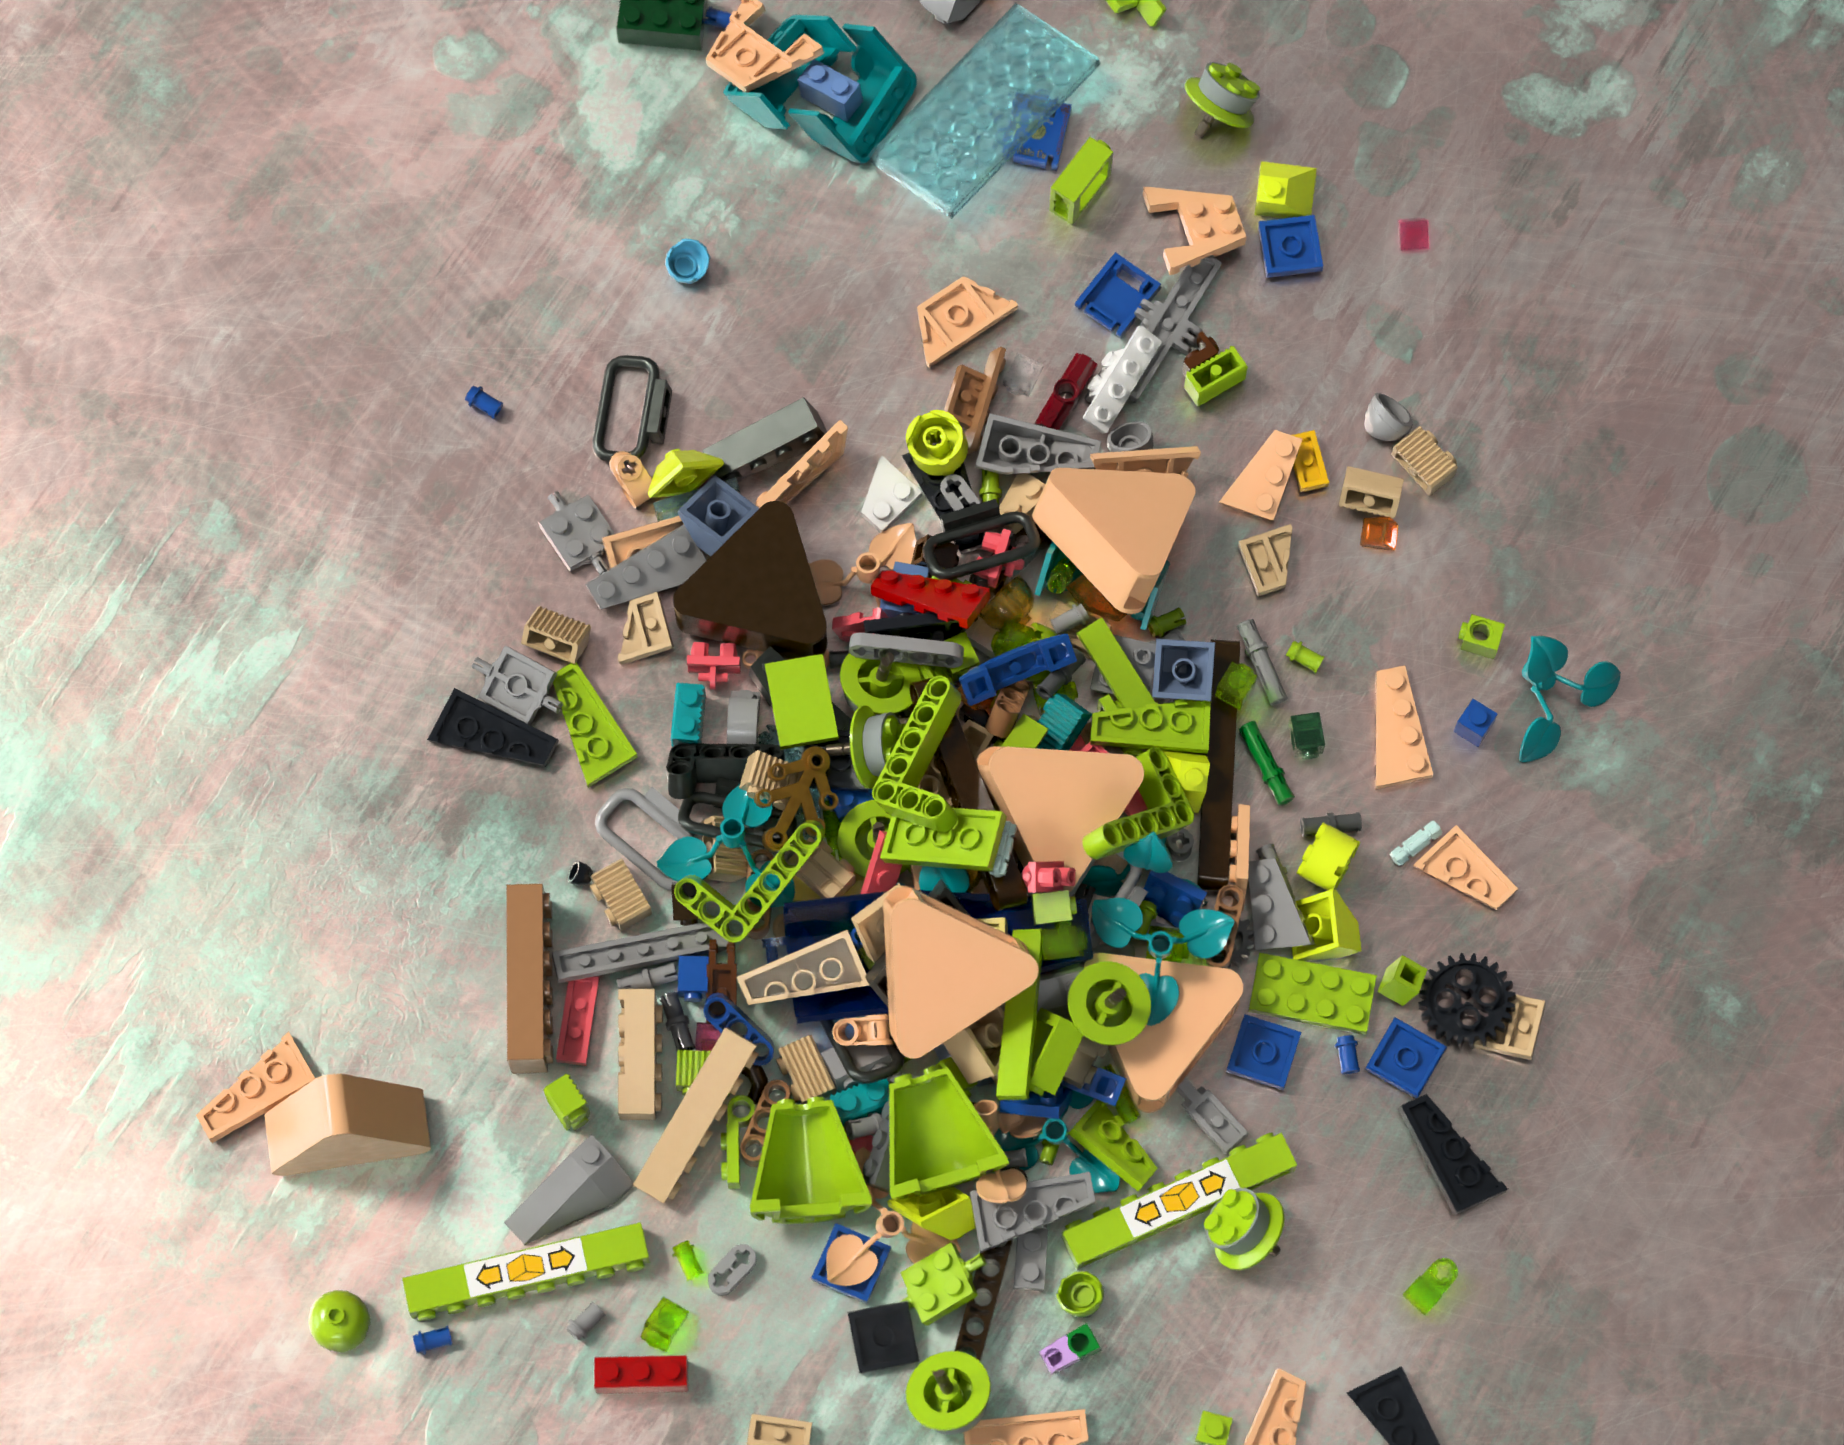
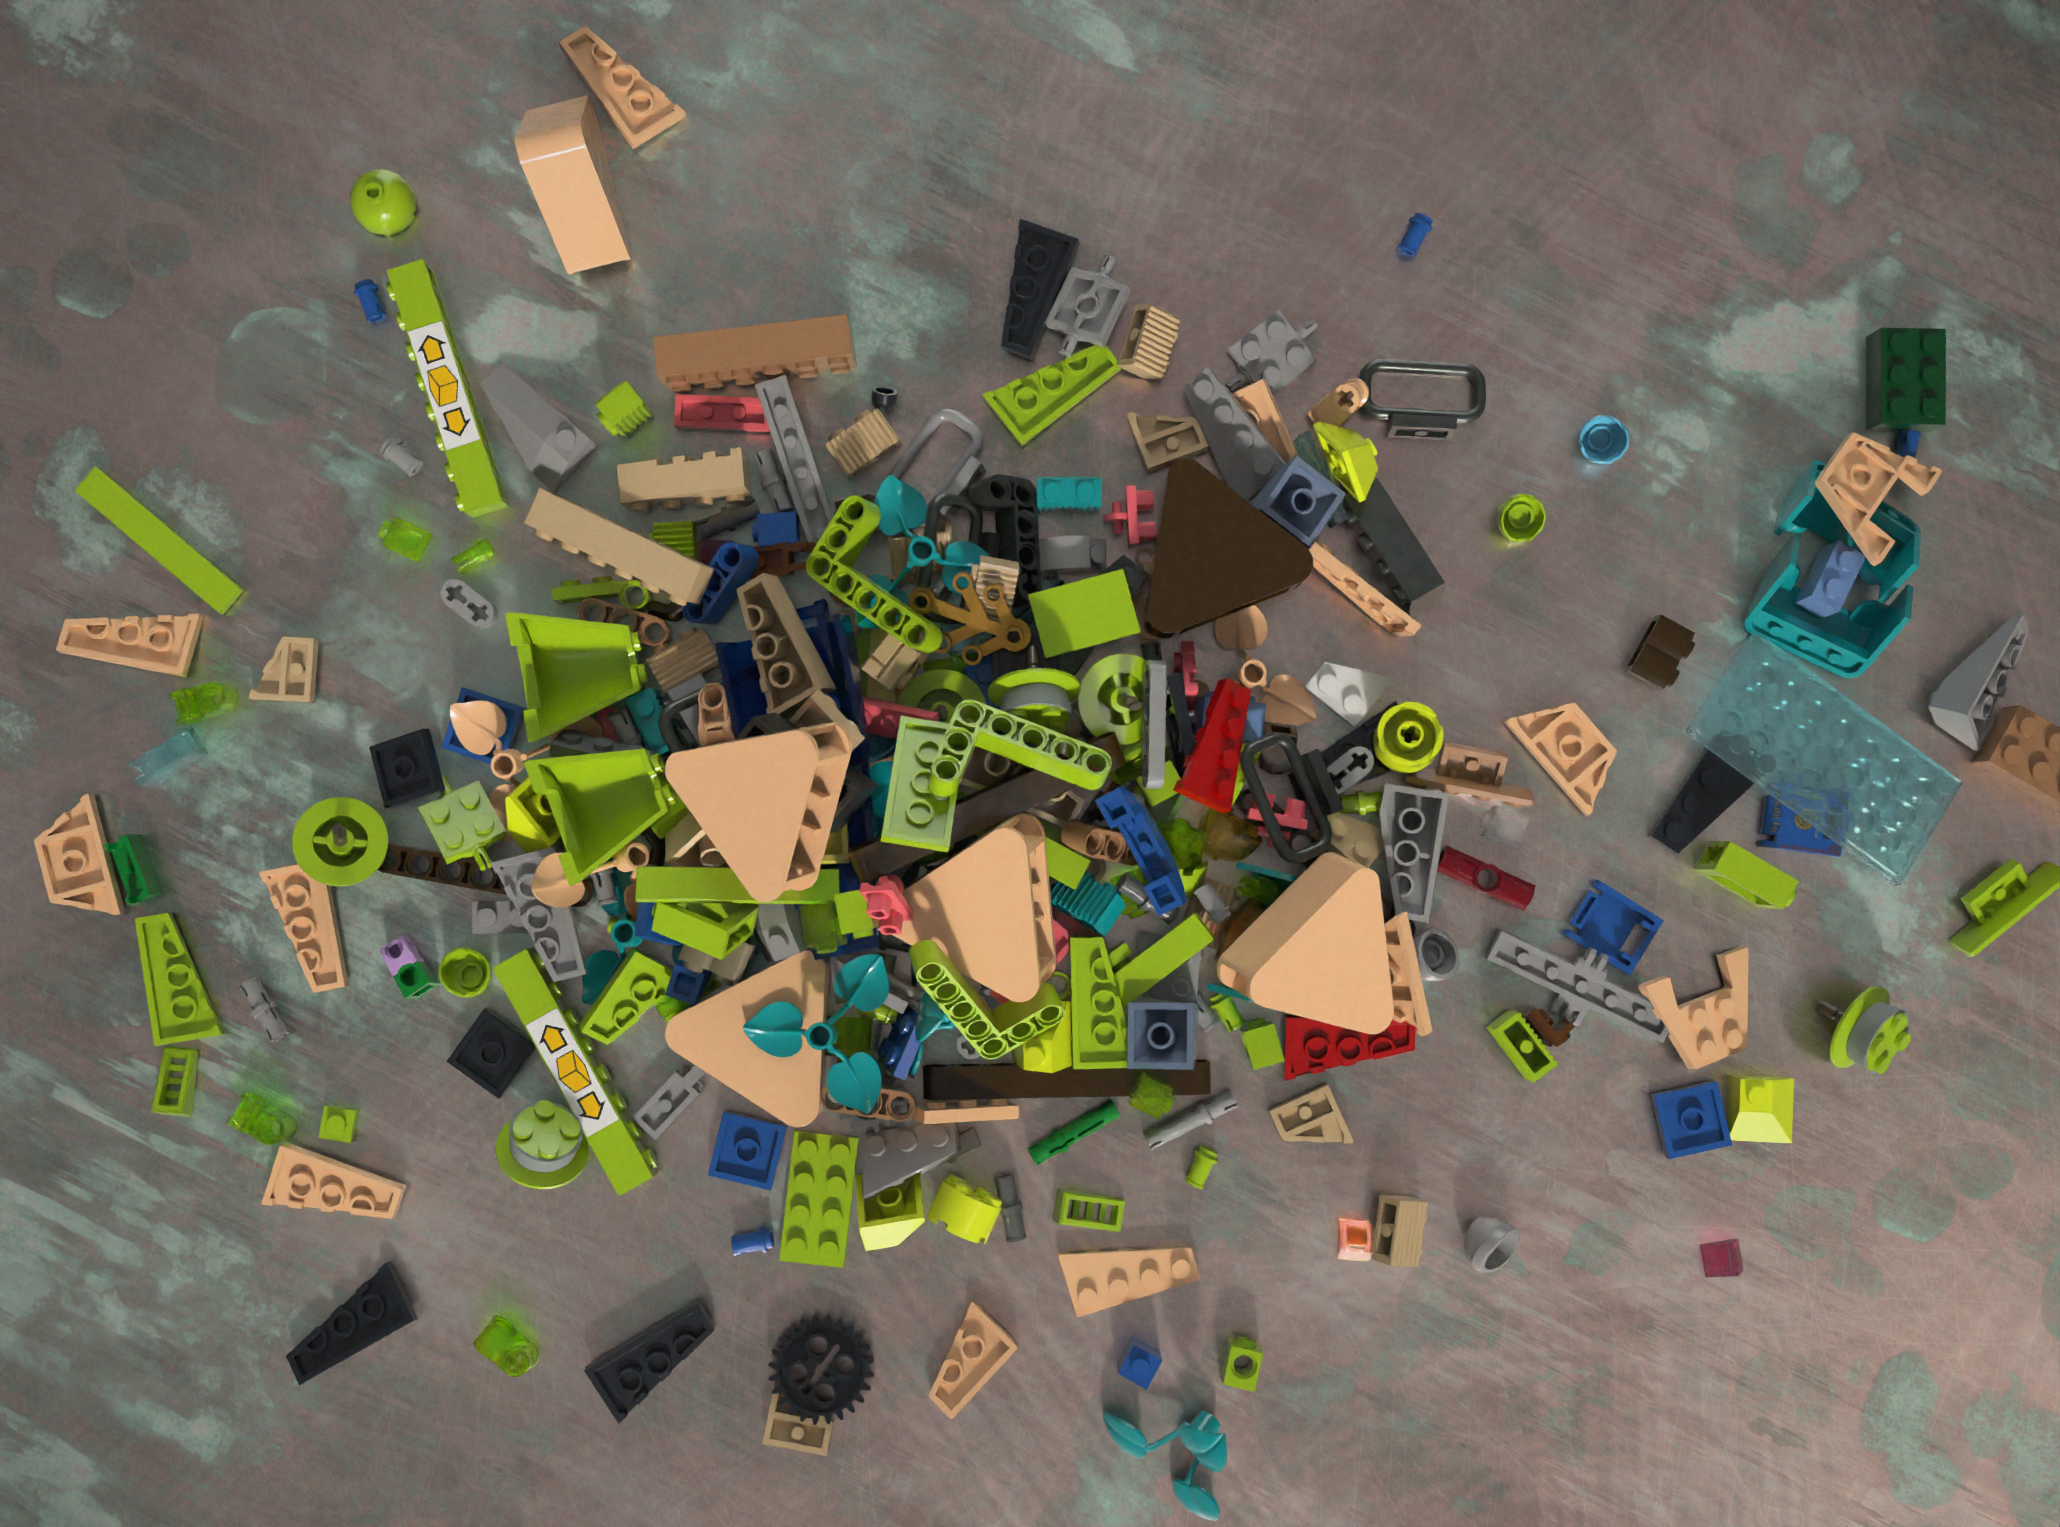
camera: 85 degrees right, 15 degrees up
red brick [594,1355,688,1394] -> none
light aqua axle [989,821,1017,878] -> none
lime piece [1068,961,1151,1045] -> none
white bracket [1083,326,1161,434] -> none
light nougat wing [1219,430,1302,522] -> none
clear green brick [1288,712,1325,760] -> none
yellow plate [1292,430,1329,493] -> none
blue plate [1365,1017,1447,1098] -> none
lime brick [1378,955,1428,1006] -> none
light aqua axle [1390,821,1443,866] -> none
tan brick [1391,426,1458,496] -> none
none -> black plate [446,1008,537,1099]
none -> lime slope [1053,1188,1125,1232]
none -> lime brick [1240,1017,1285,1070]
none -> red wing [1283,1015,1416,1081]
none -> lime hair [1496,493,1547,543]
none -> dark brown brick [1624,614,1695,690]
none -> black wing [1648,729,1775,854]

